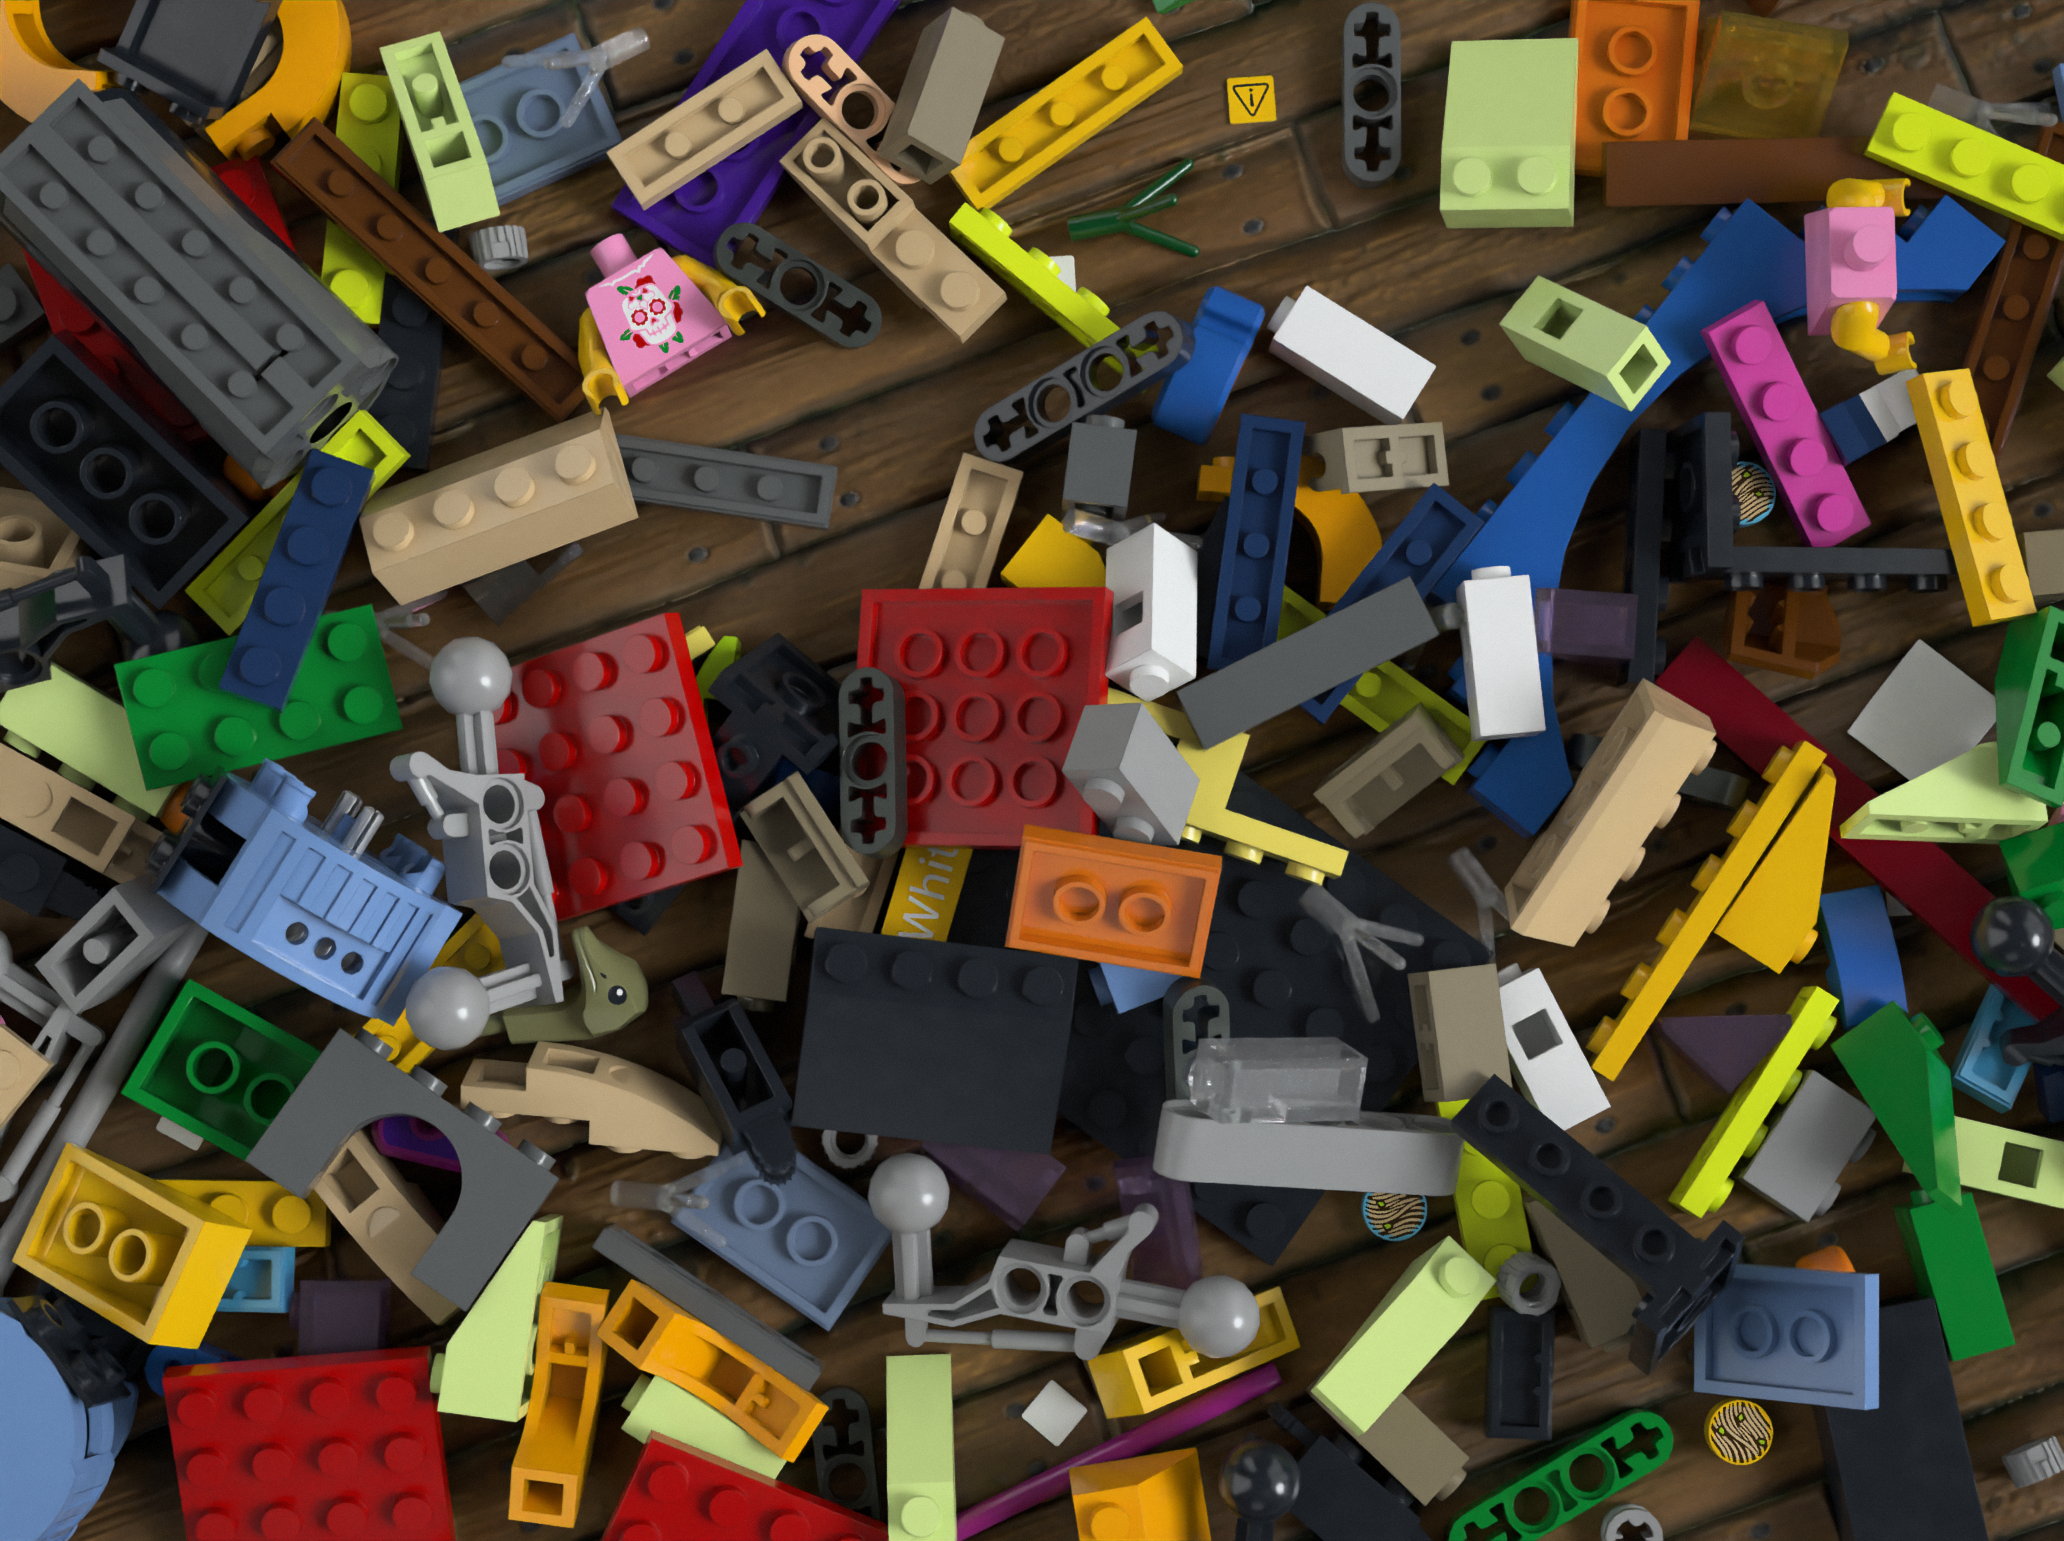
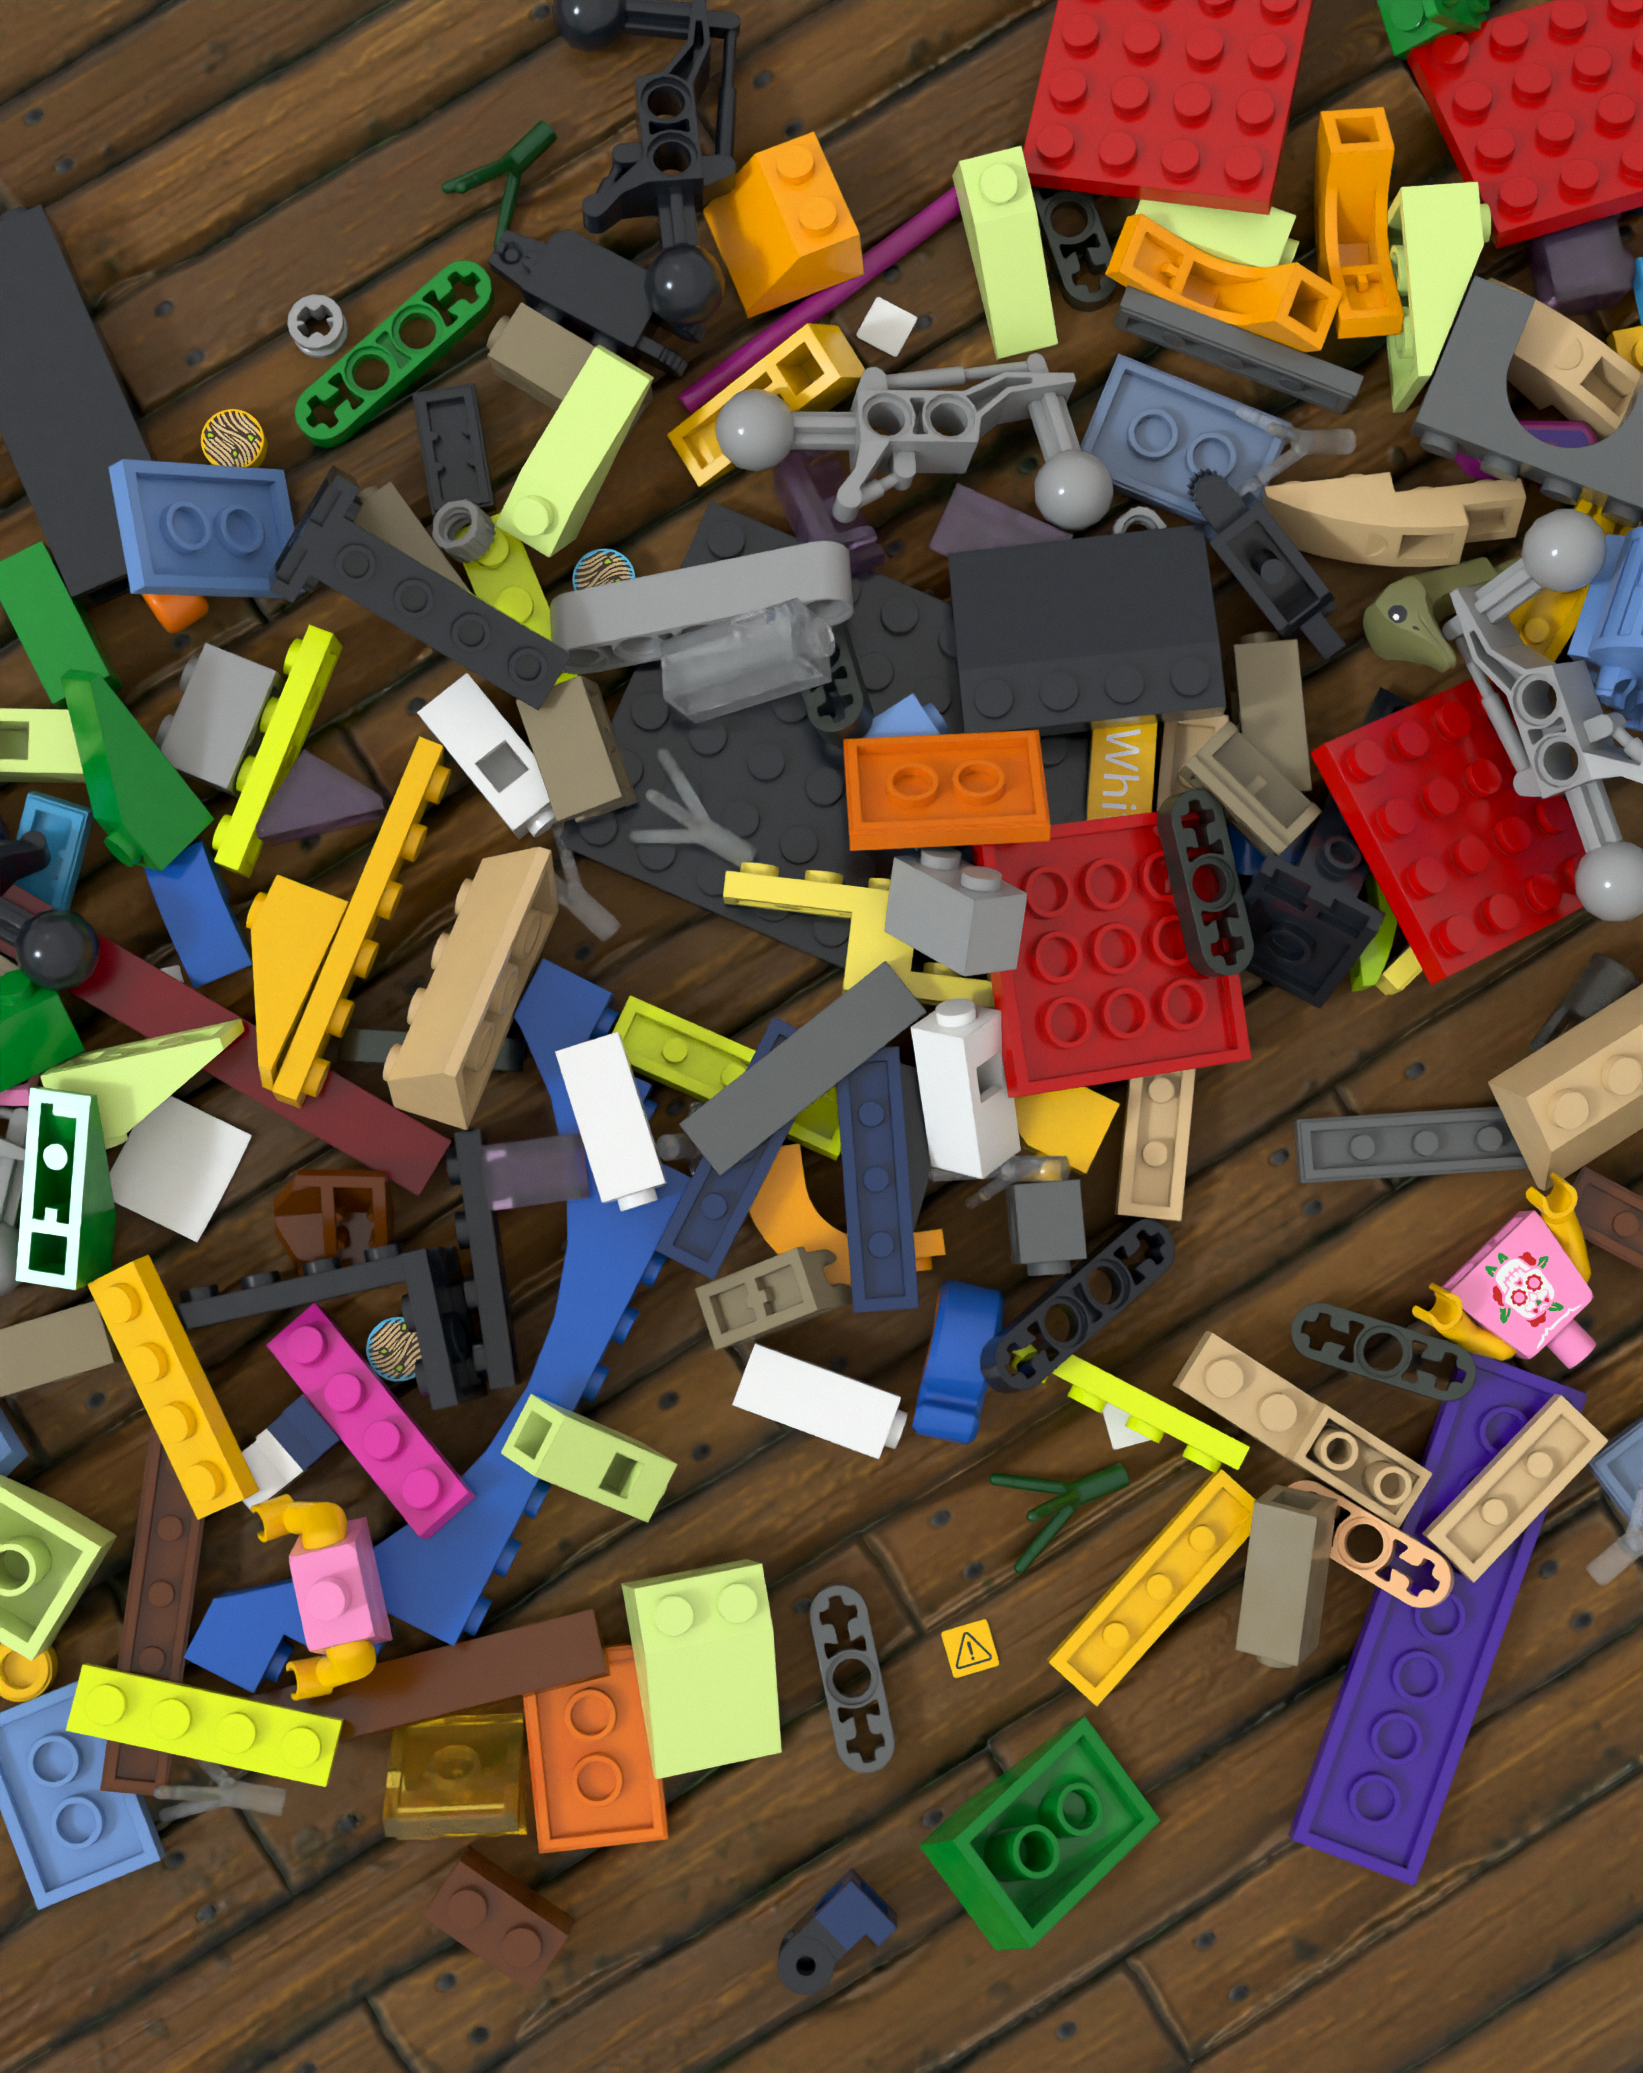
camera: 165 degrees right, 0 degrees up
dark tan hinge [1313,702,1465,839] -> none

